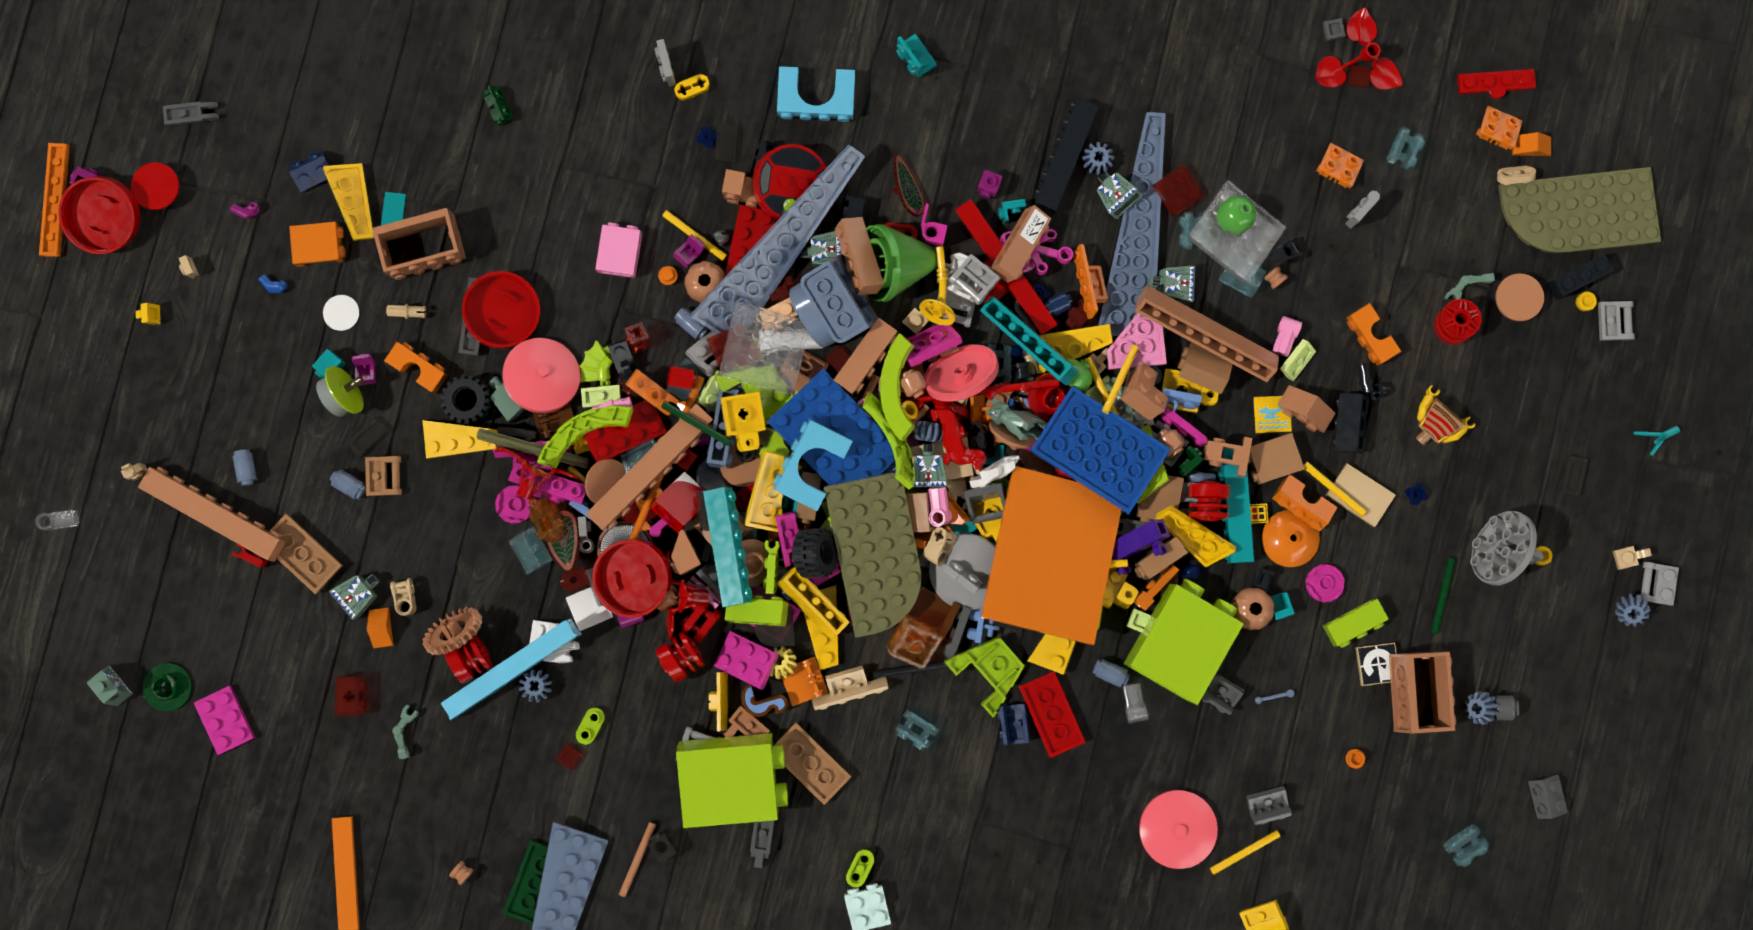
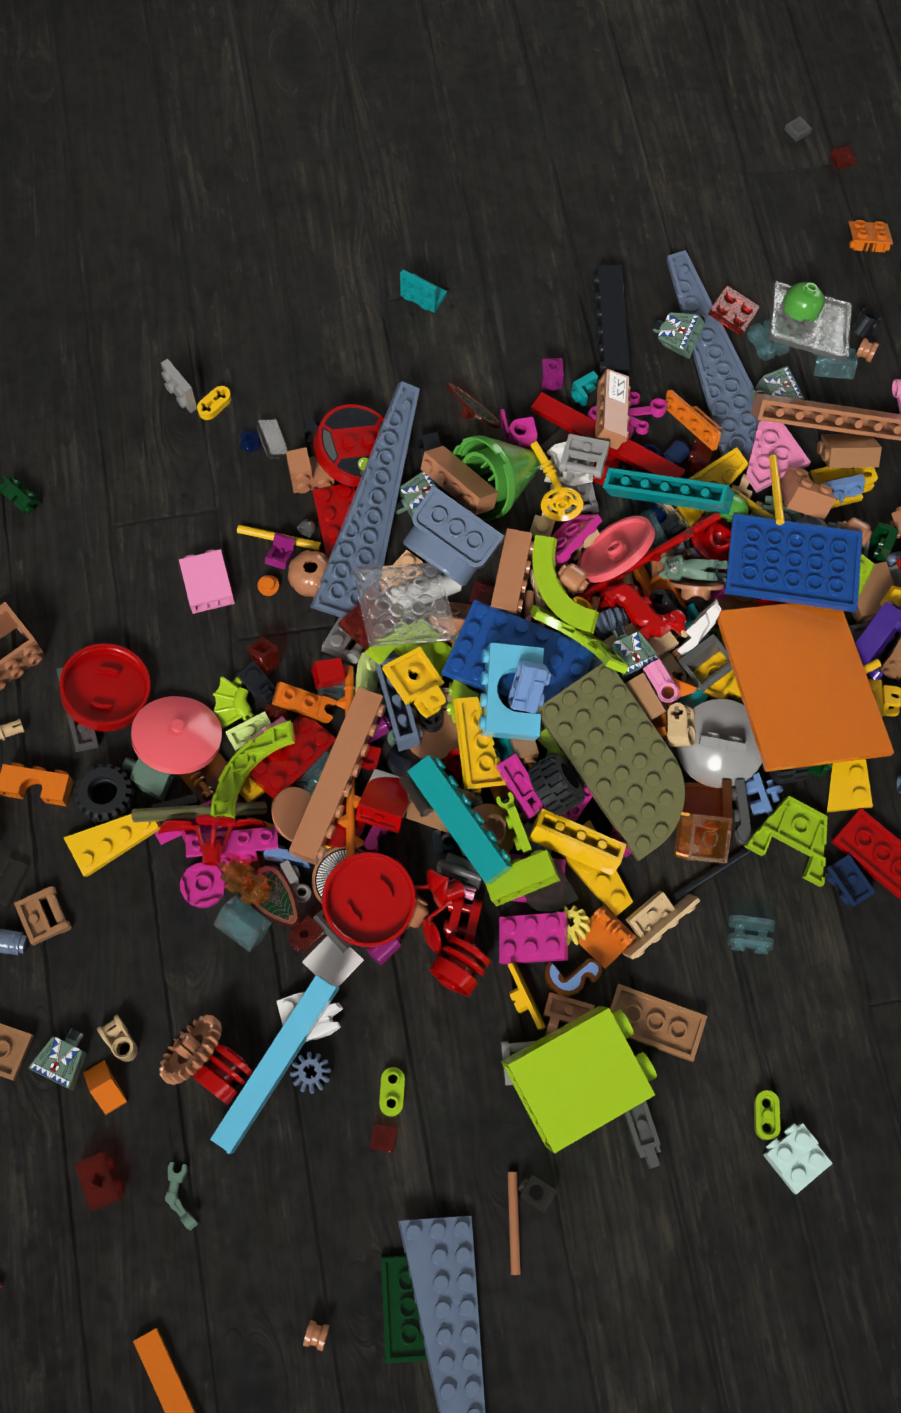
camera: 25 degrees left, 15 degrees down
dark green bar [661,401,732,446] -> none
nougat slope [670,530,704,576] -> none
sand blue head [674,307,709,340] -> none
clear red bracket [770,276,795,301] -> none
medium azure arch [777,67,855,122] -> none
sand blue gear [1082,142,1115,175] -> none
dark pink plate [1160,406,1207,448] -> none
red plant [1315,8,1403,90] -> none
none -> medium blue brick [507,659,551,714]

